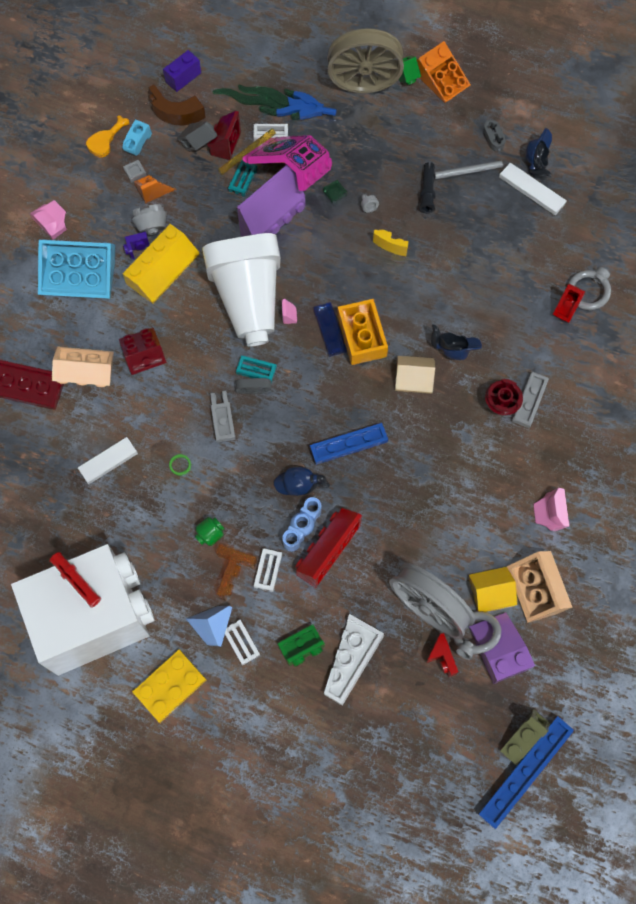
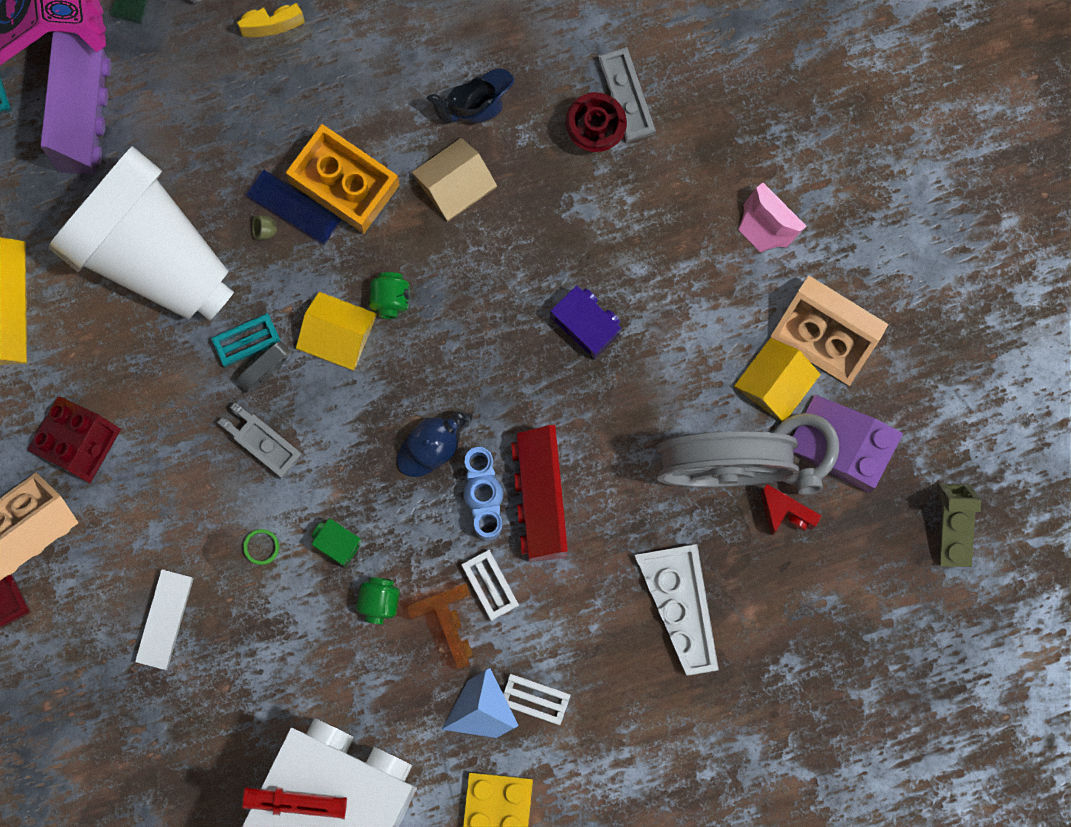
camera: 45 degrees left, 10 degrees up
green bracket [277,624,325,667] -> none
bright pink slope [282,299,297,324] -> none
blue plate [310,423,388,465] -> none
blue plate [478,716,574,830] -> none
none -> olive hinge [252,215,277,240]
none -> yellow slope [296,292,377,371]
none -> green brick [311,518,363,568]
none -> green head [369,272,410,319]
none -> dark purple brick [550,285,621,360]

